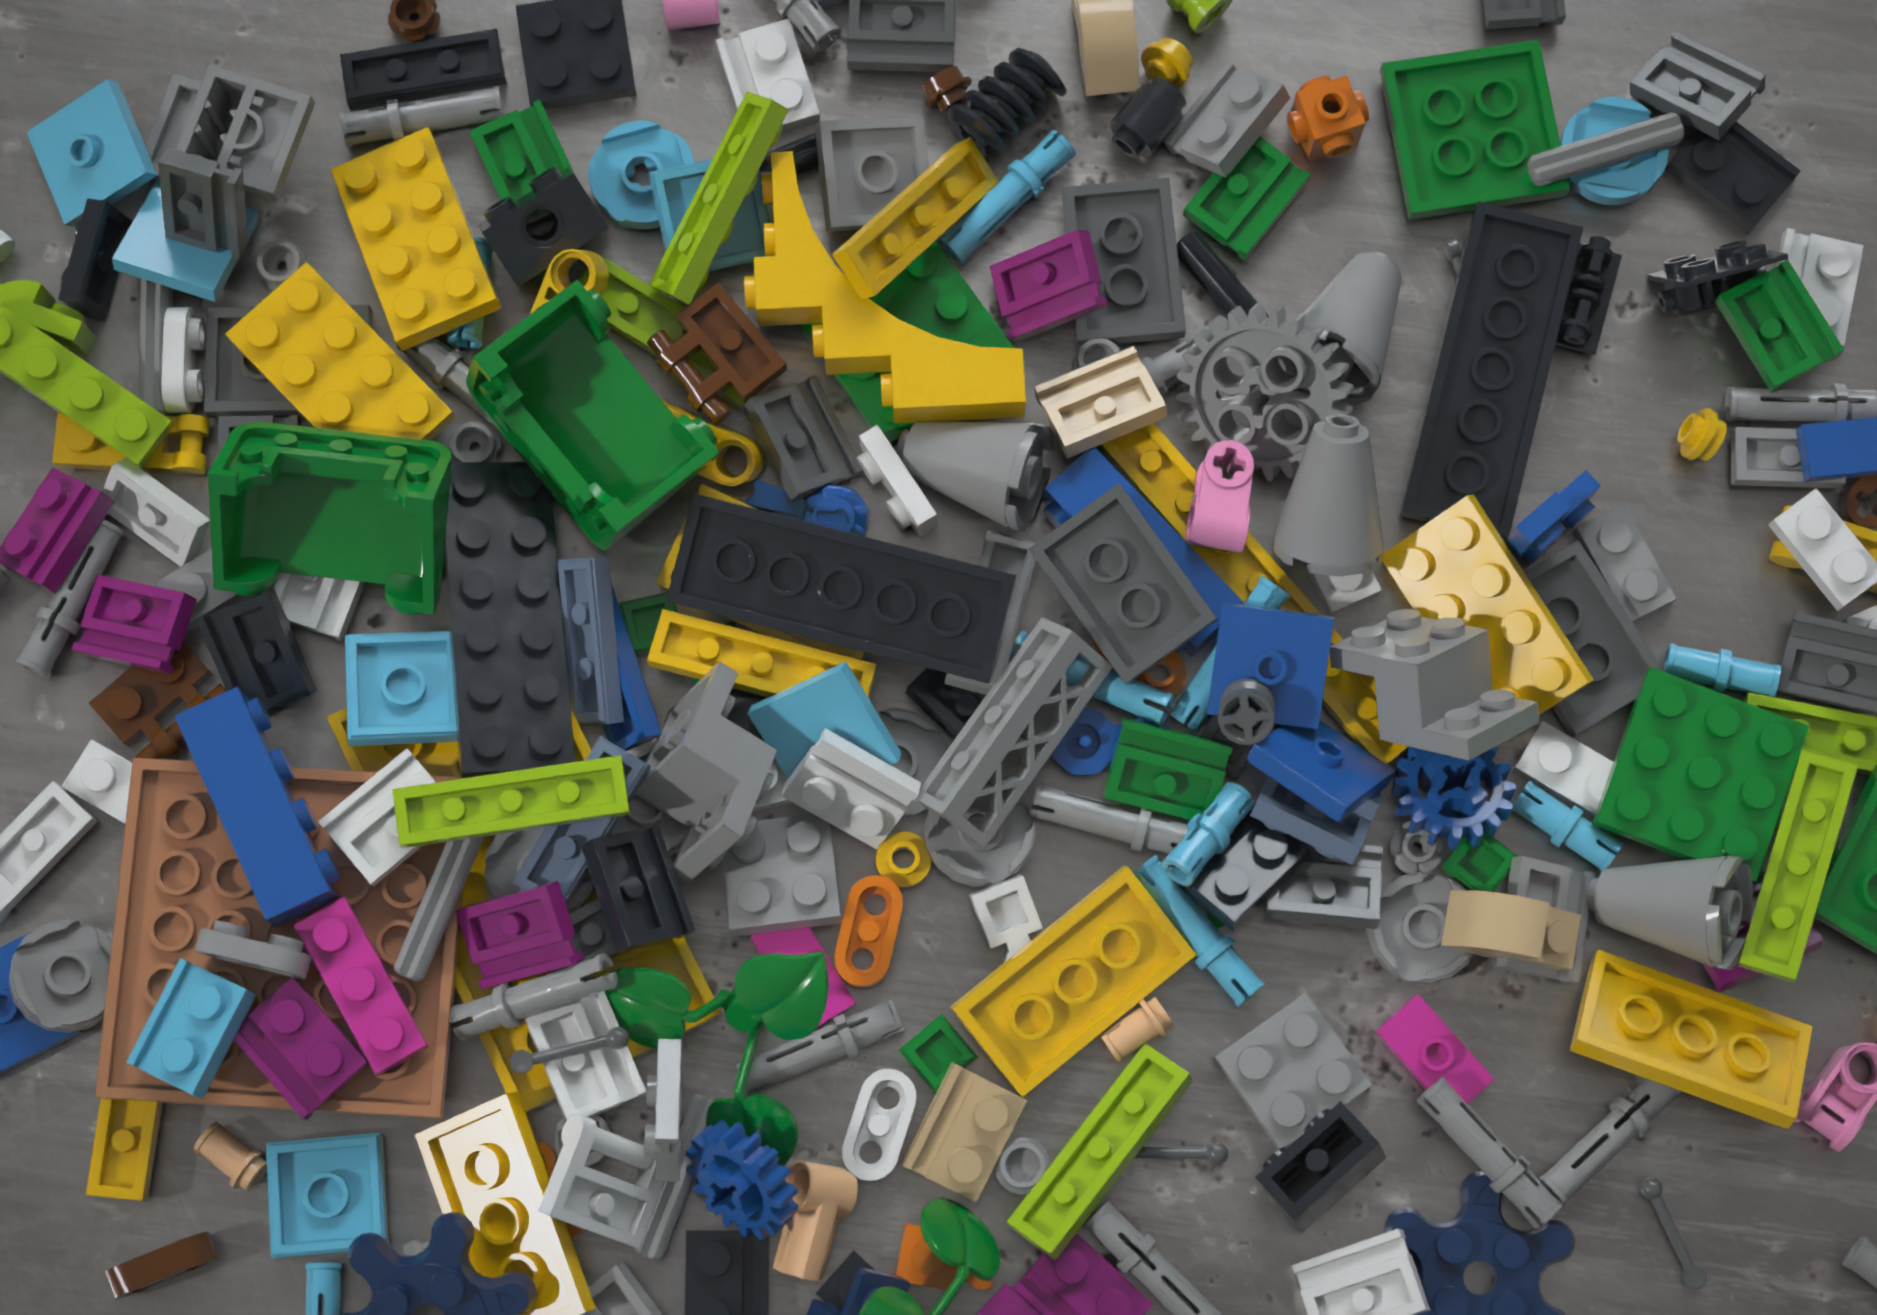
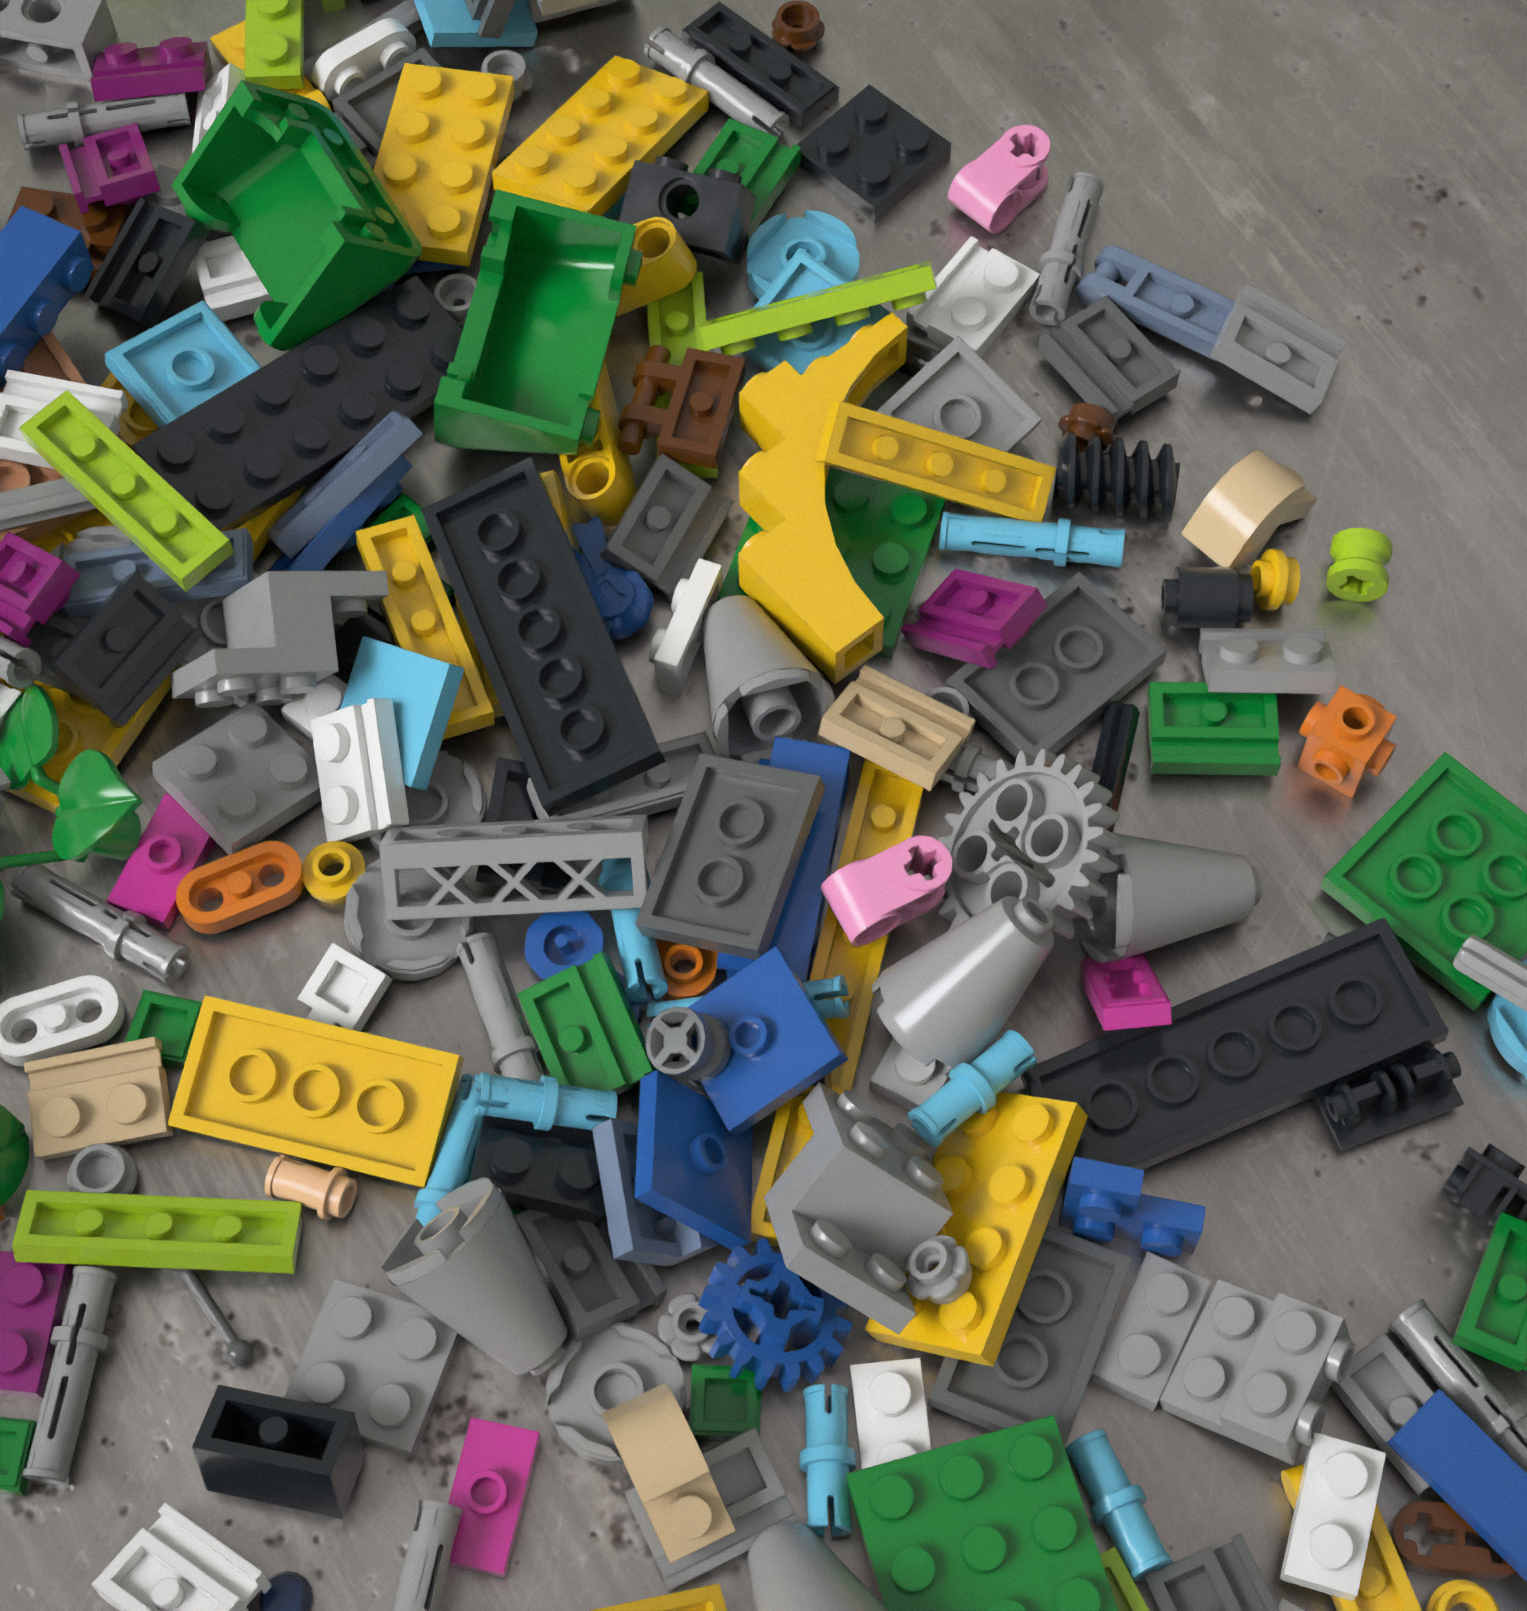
camera: 55 degrees right, 15 degrees down
yellow plate [1677,408,1727,461] -> none
none -> light grey cone [381,1177,568,1375]
none -> light grey plate [905,1235,972,1304]
none -> medium azure pin [907,1029,1037,1148]
none -> dark pink plate [1080,954,1172,1031]
none -> light grey plate [1159,1279,1355,1465]

